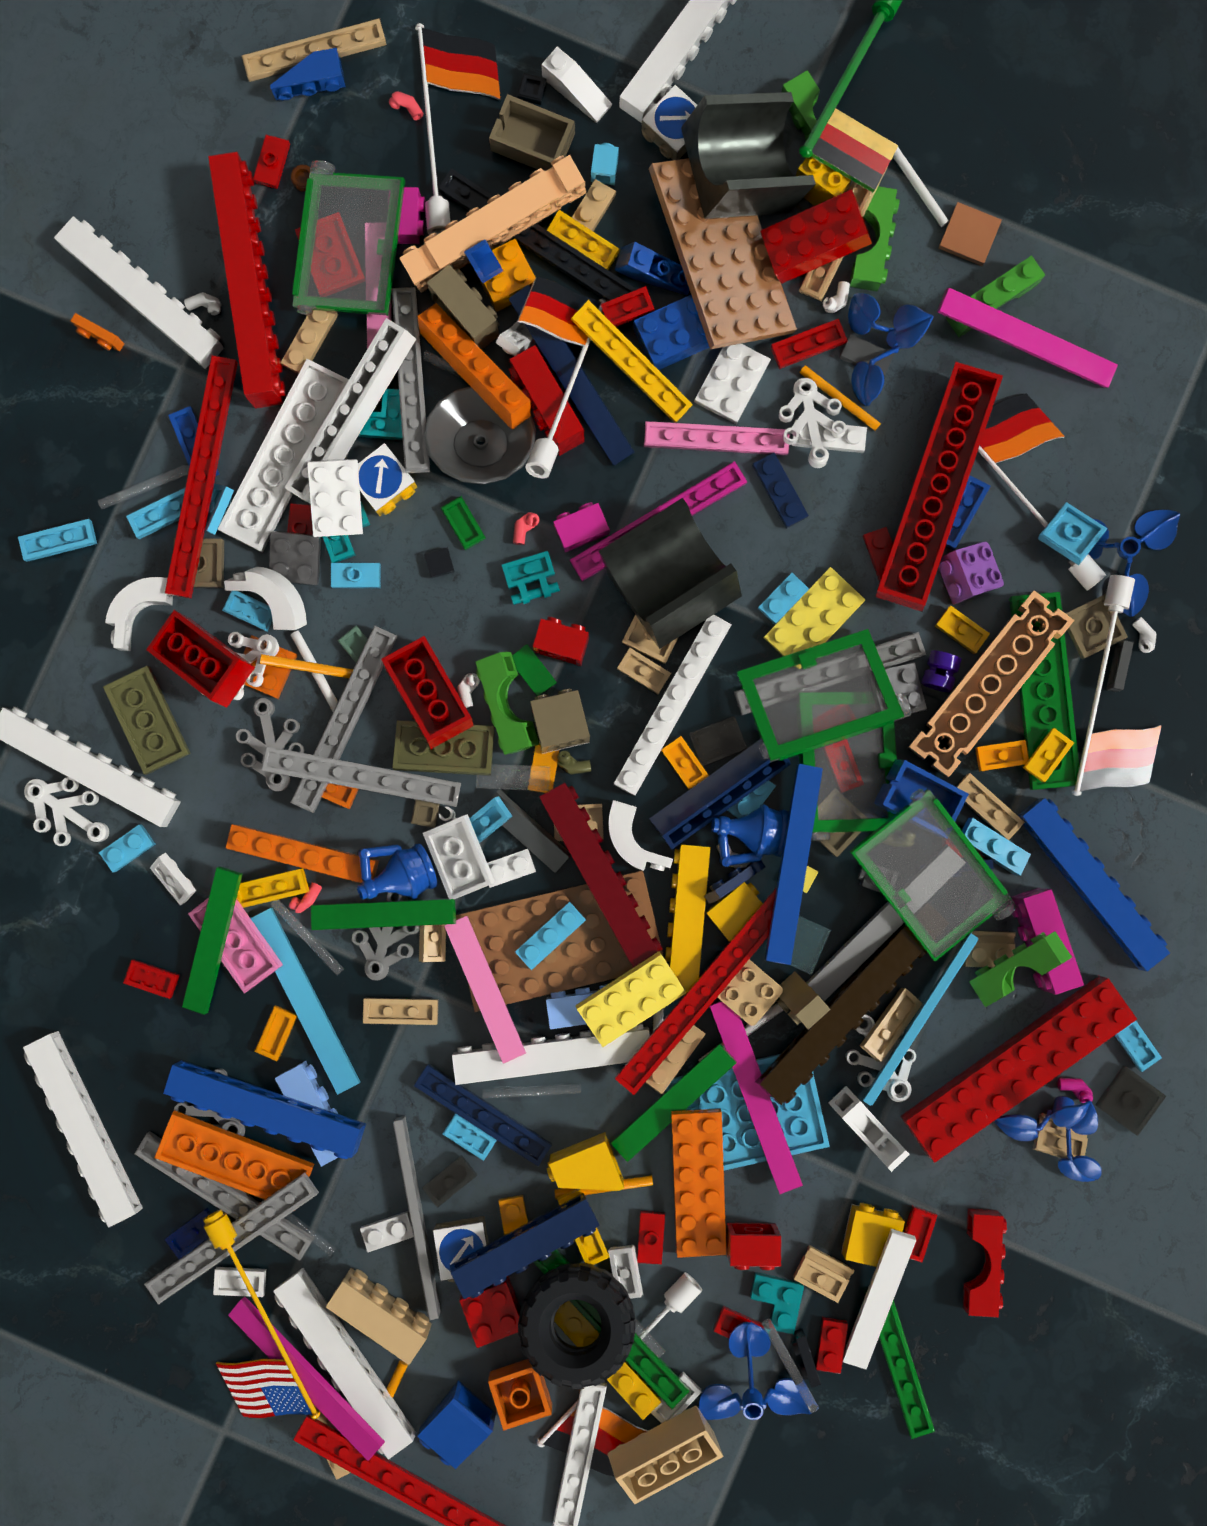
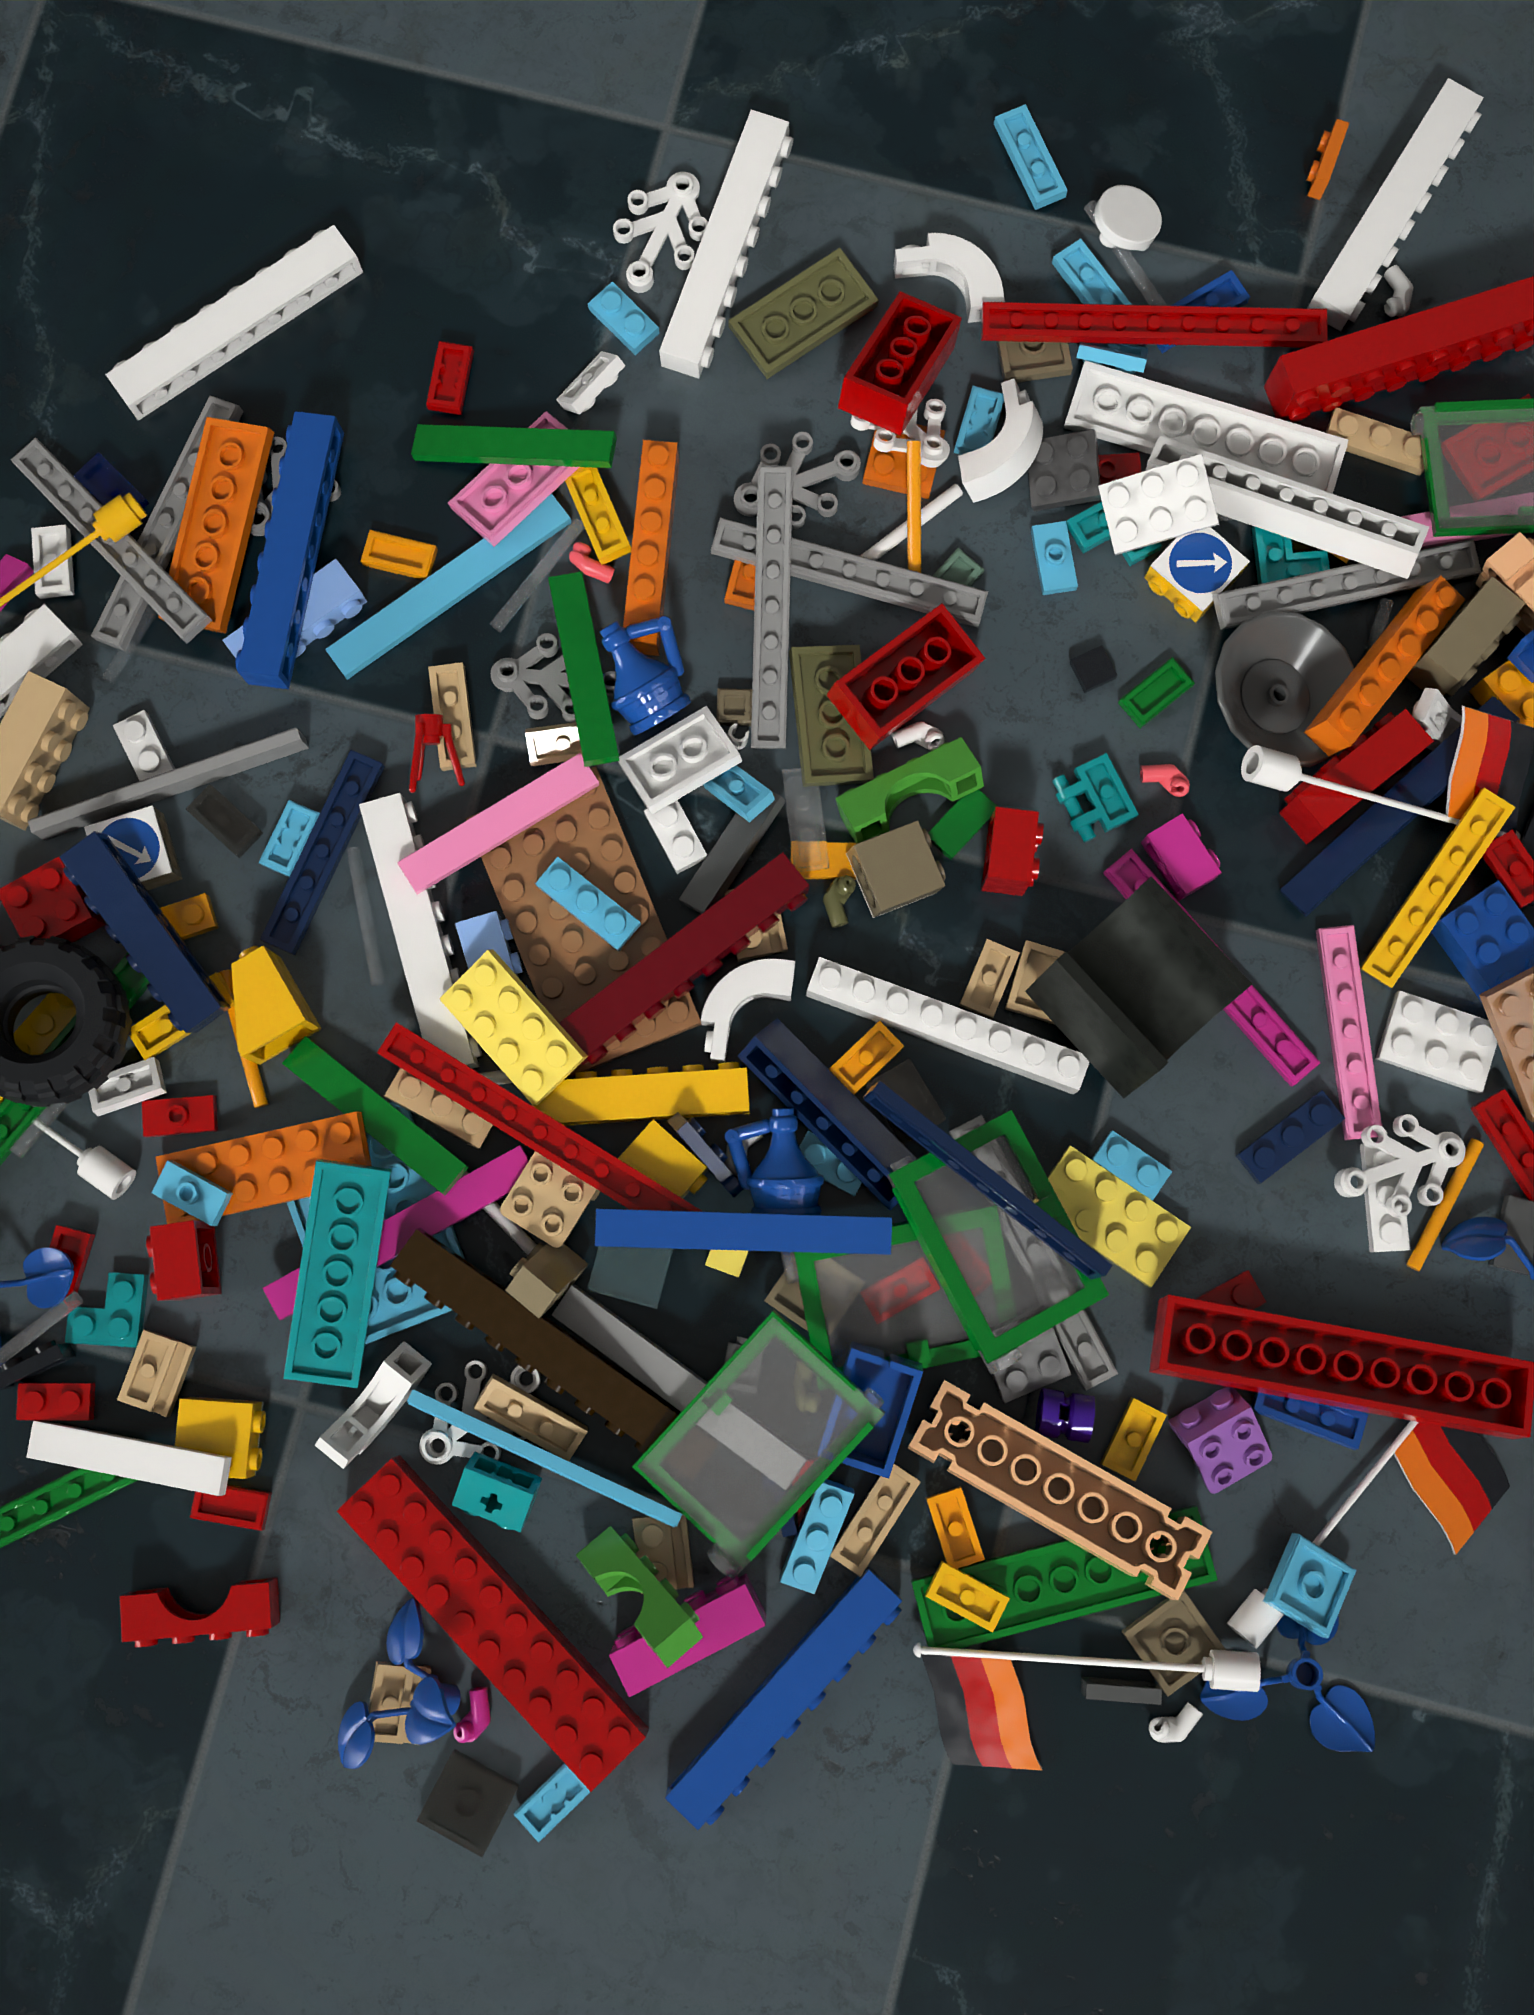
camera: 85 degrees right, 5 degrees down
none -> medium azure plate [151,1160,233,1226]
none -> teal plate [283,1159,392,1388]
none -> red plant [409,714,465,793]
none -> teal brick [452,1451,543,1532]
none -> dark blue tile [863,1081,1113,1280]
none -> white tile [1094,185,1162,251]

